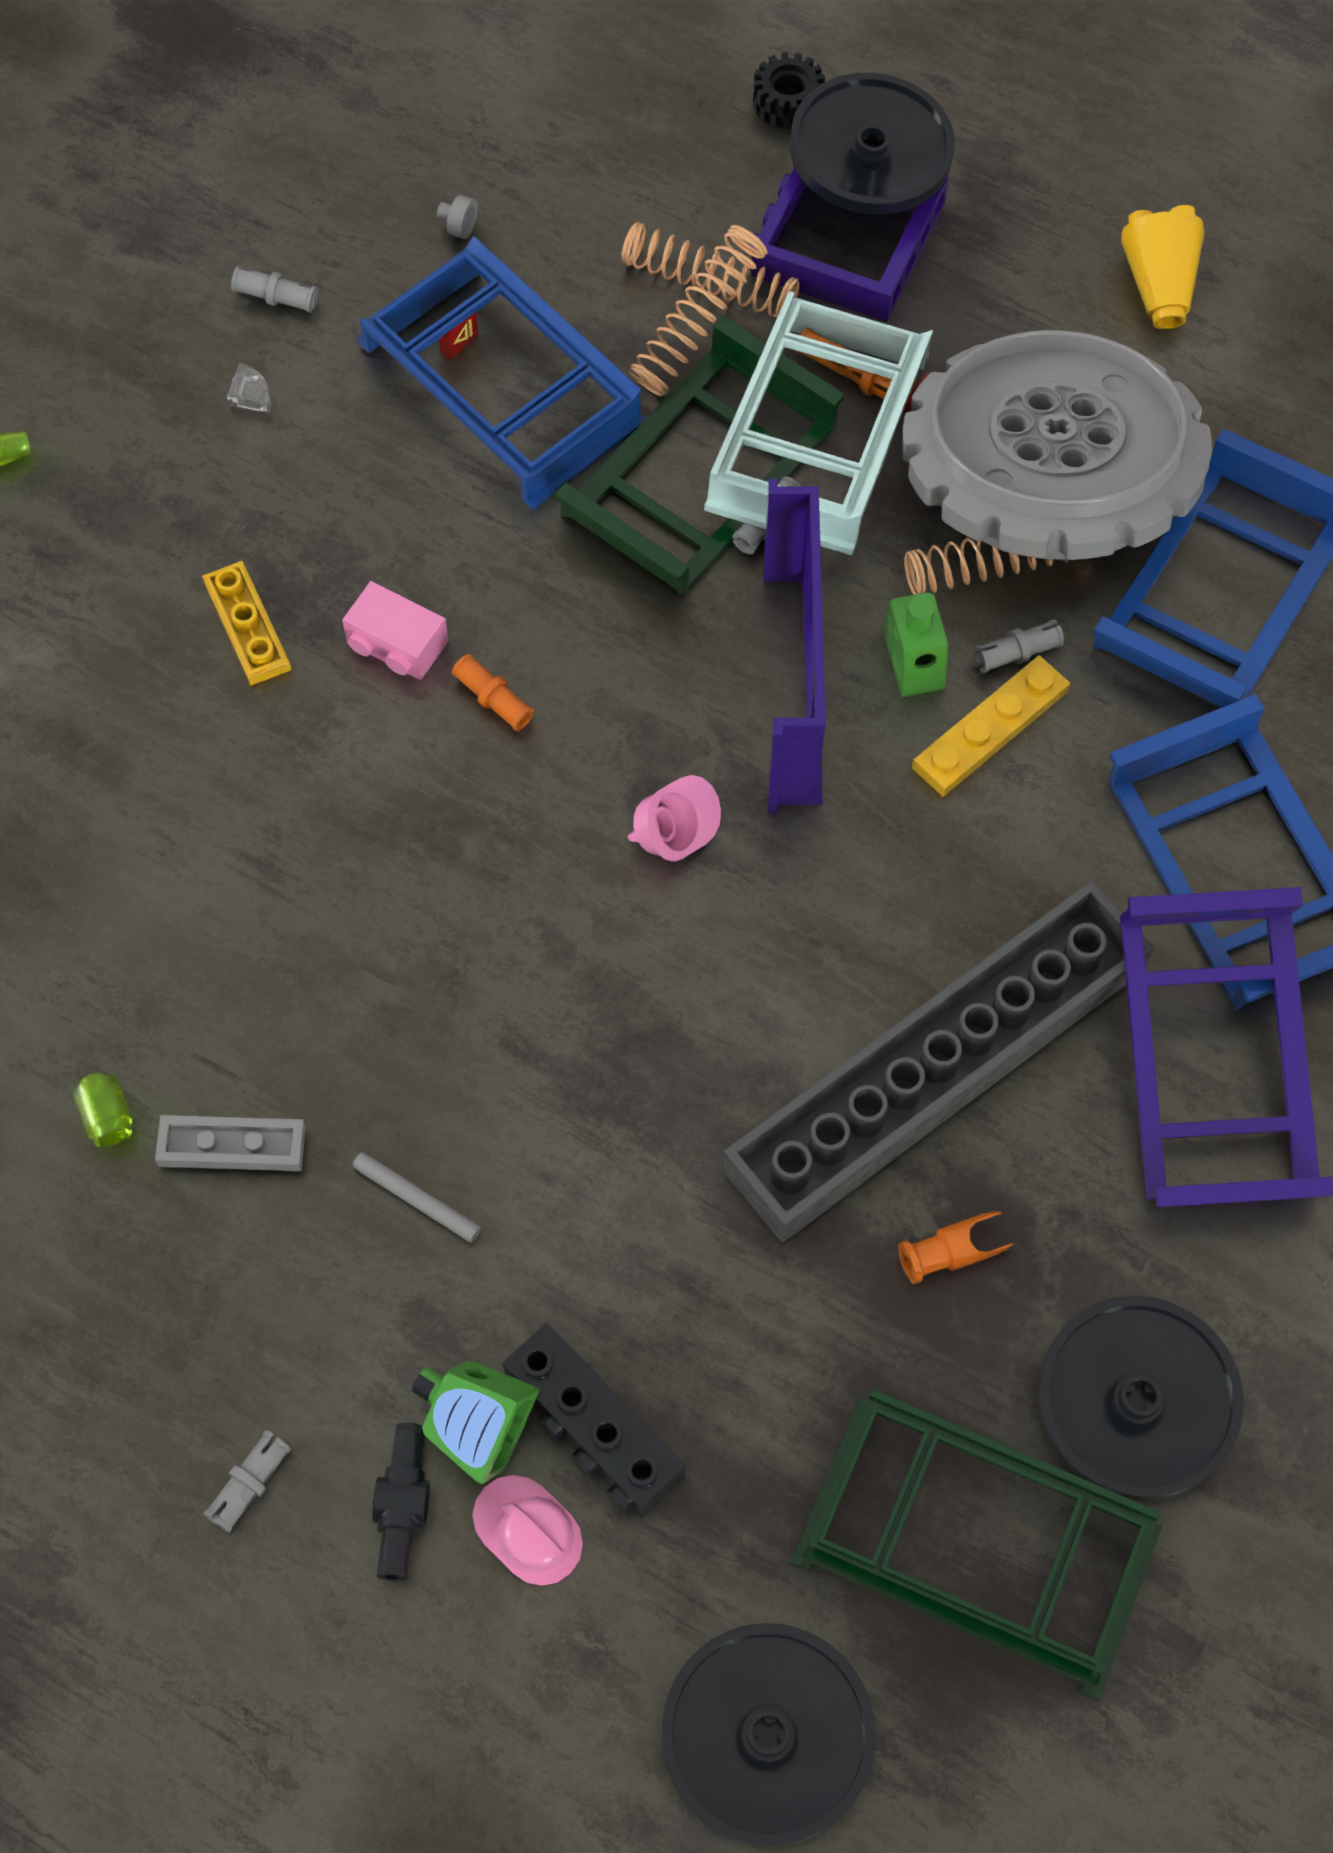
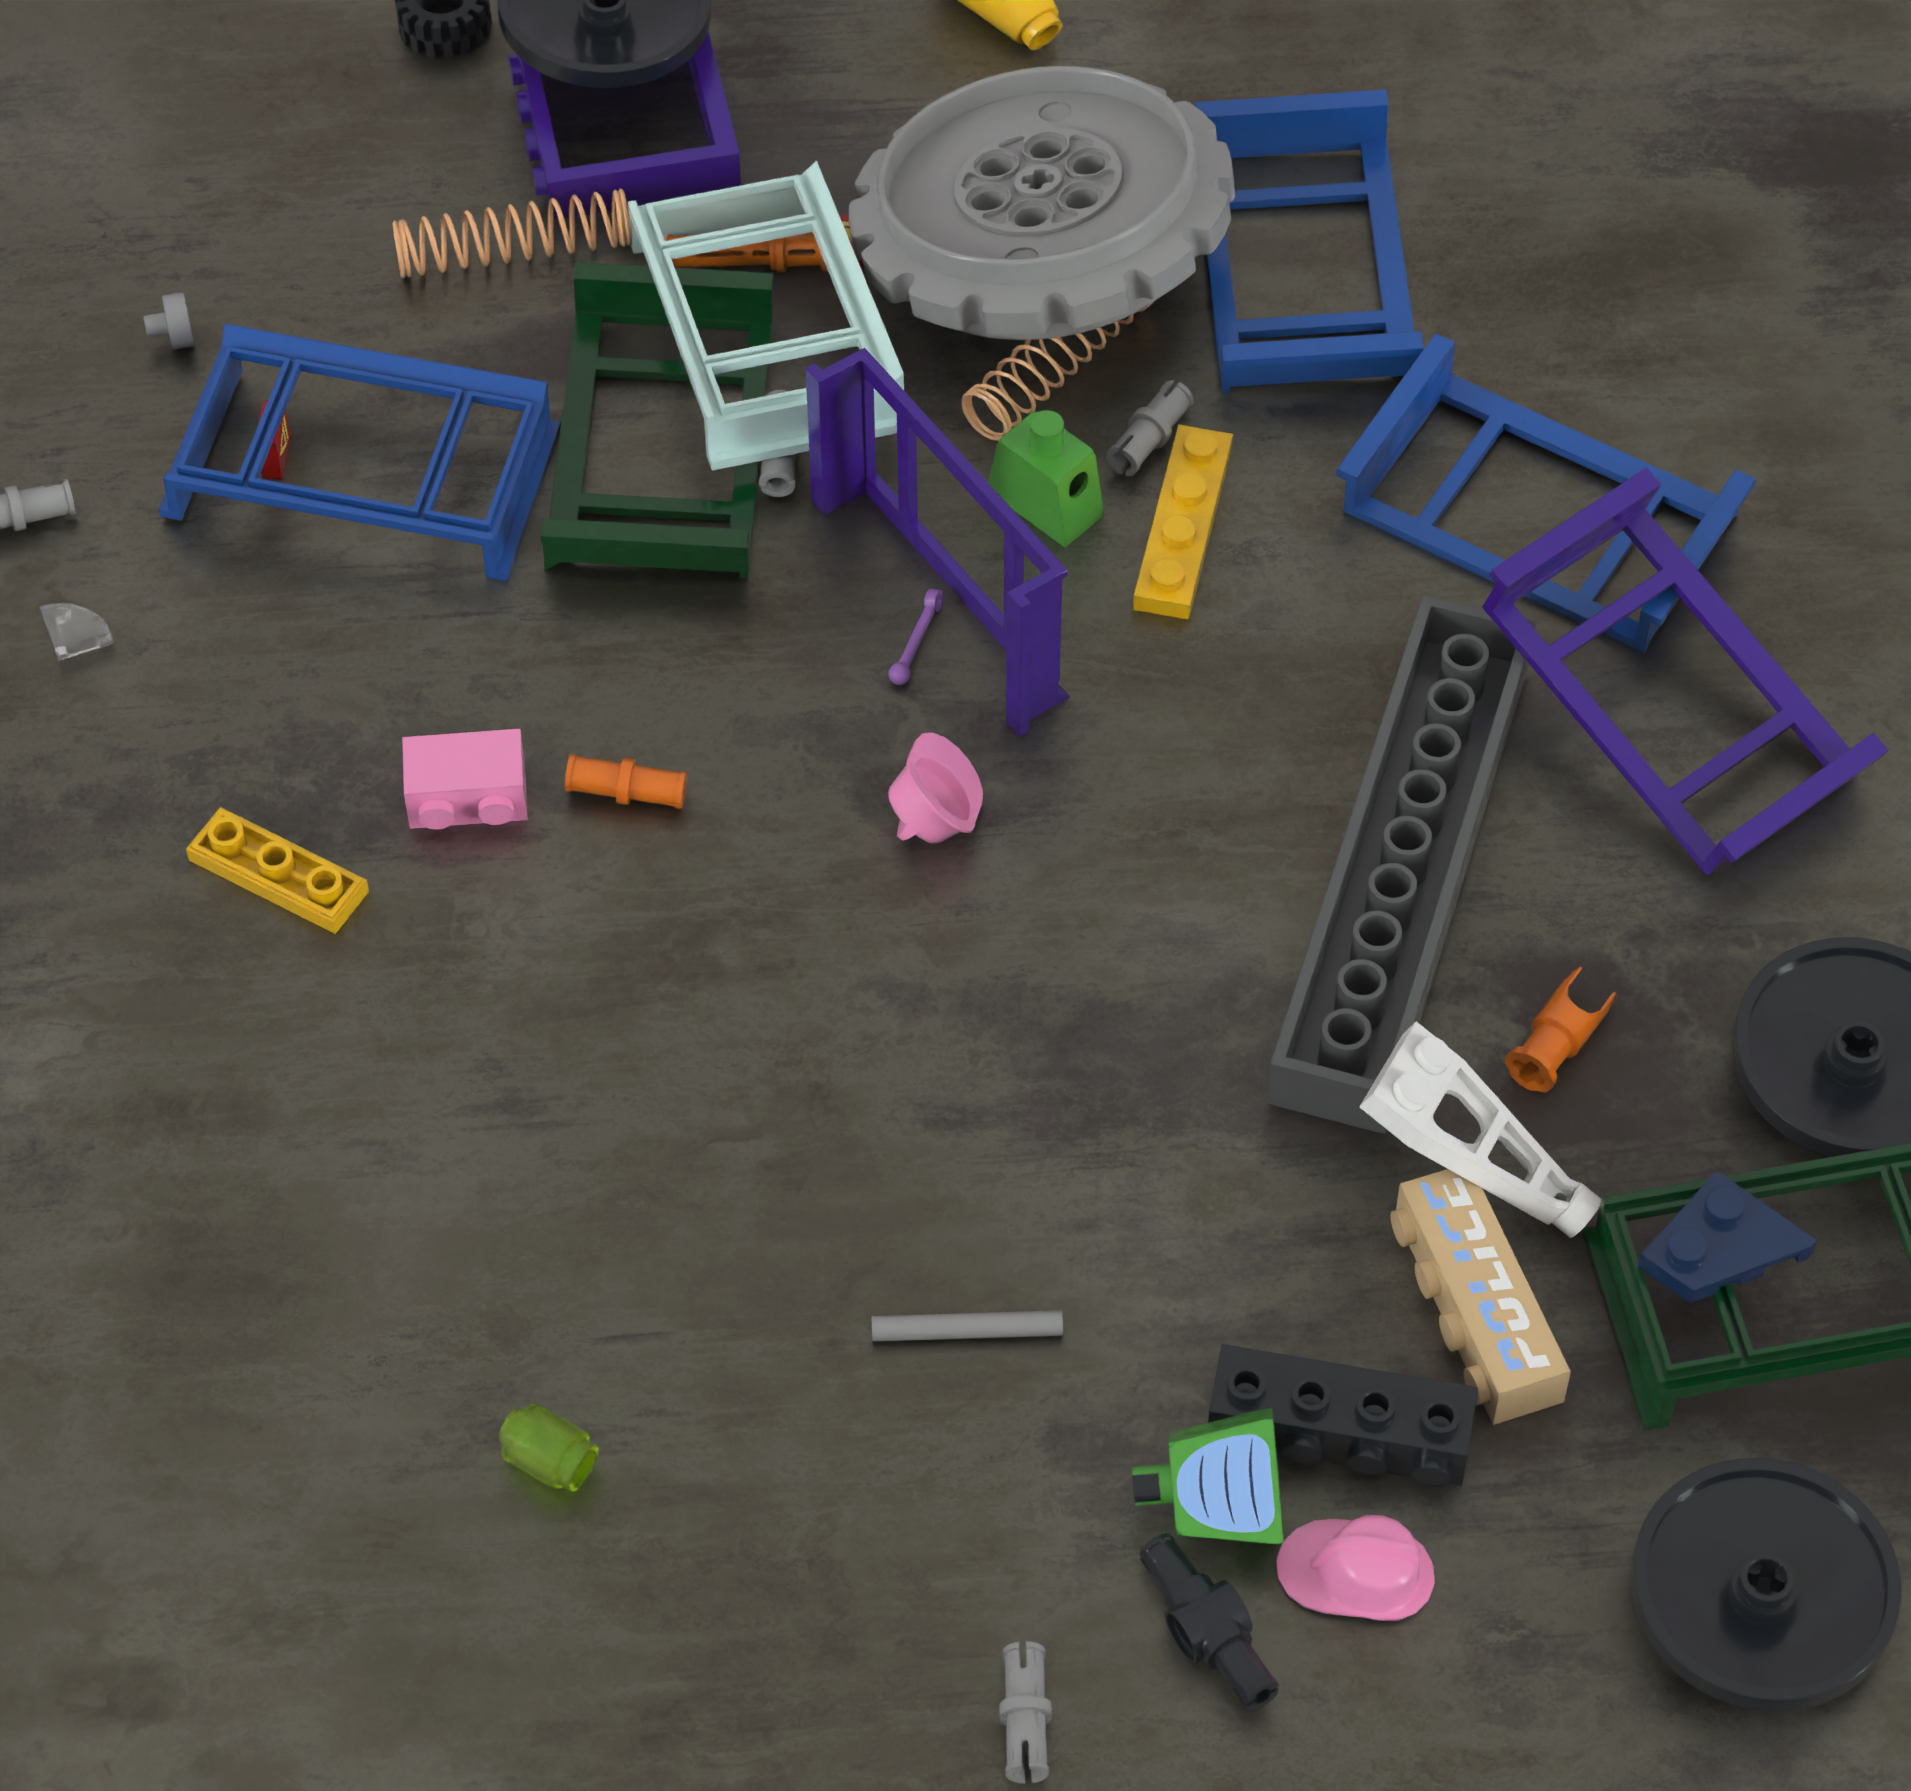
camera: 35 degrees left, 10 degrees down
light grey plate [155,1115,306,1171] -> none
light nougat piece [628,225,768,396] -> none
none -> medium lavender hinge [888,588,944,685]
none -> white plate [1359,1021,1601,1238]
none -> tan brick [1390,1169,1571,1425]
none -> dark blue wing [1638,1171,1817,1303]

